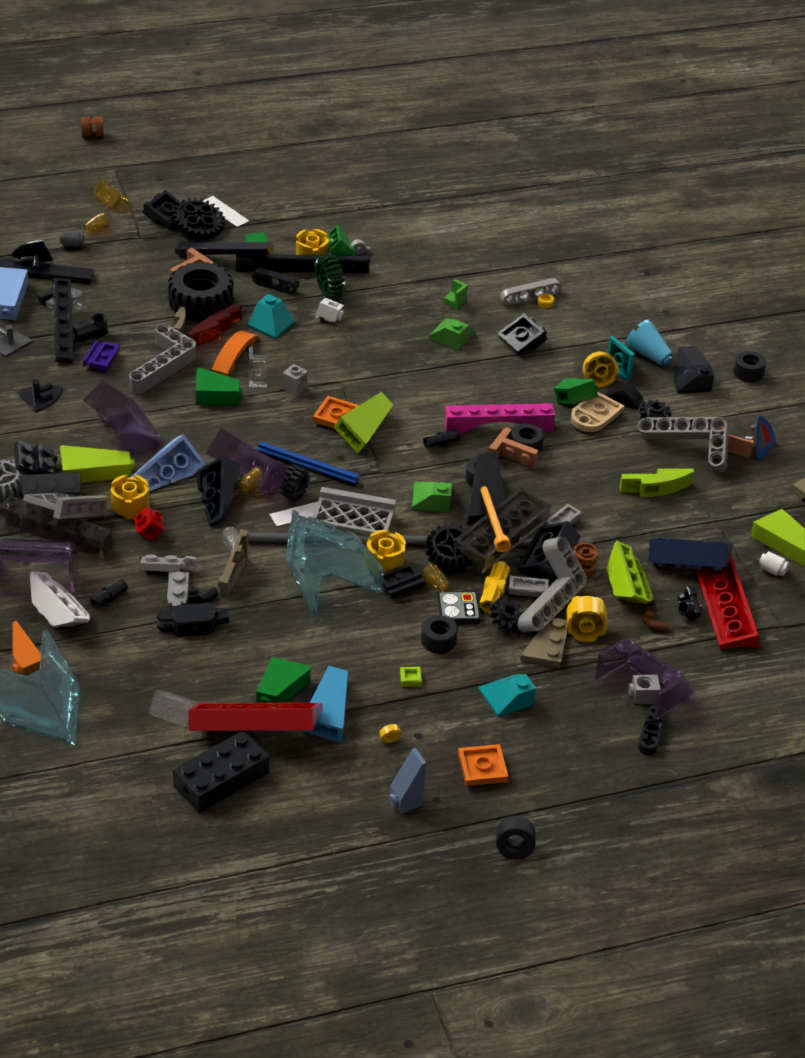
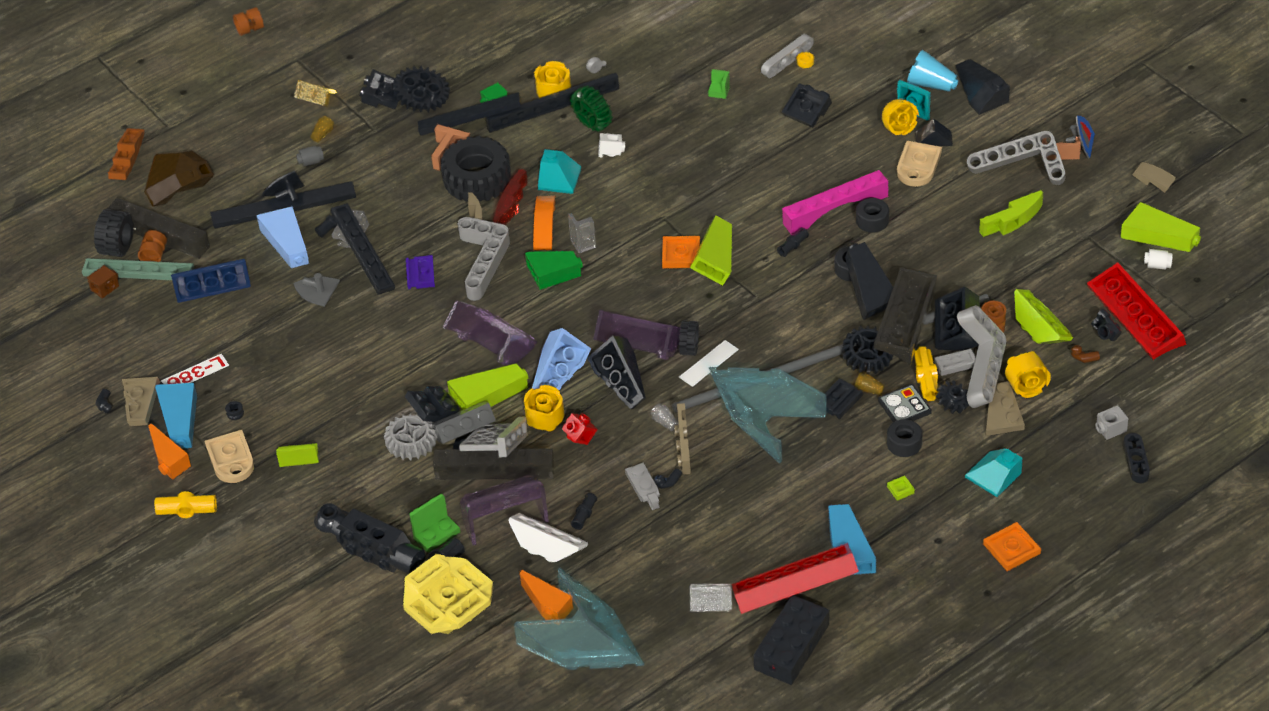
camera: 15 degrees left, 5 degrees up
black shield [17,379,63,412] -> none
black piece [72,313,108,341] -> none
light grey hinge [140,555,196,572] -> none
black hinge [157,603,229,637] -> none
white sticker [203,196,249,227] -> none
clear yellow cone [238,466,263,494] -> none
black beam [252,268,300,294] -> none
green slope [256,657,311,703] -> none
blue axle [257,442,360,485] -> none
light grey brick [282,364,308,396] -> none
light grey fence [311,487,396,536] -> none
green slope [328,224,355,256] -> none
yellow brick [366,530,406,575] -> none
yellow tile [379,724,402,743] -> none
sand blue slope [388,748,426,814] -> none
bright green slope [412,482,452,513] -> none
bright green slope [429,318,475,350] -> none
light orange piece [480,486,511,552] -> none
nougat bracket [489,427,538,468] -> none
black tyre [496,816,536,859] -> none
light grey plate [544,504,583,526] -> none
green slope [554,378,598,405] -> none
clear purple windscreen [595,639,694,720] -> none
black gear [639,400,672,419] -> none
dark blue slope [648,538,733,571] -> none
black tyre [733,351,767,382] -> none

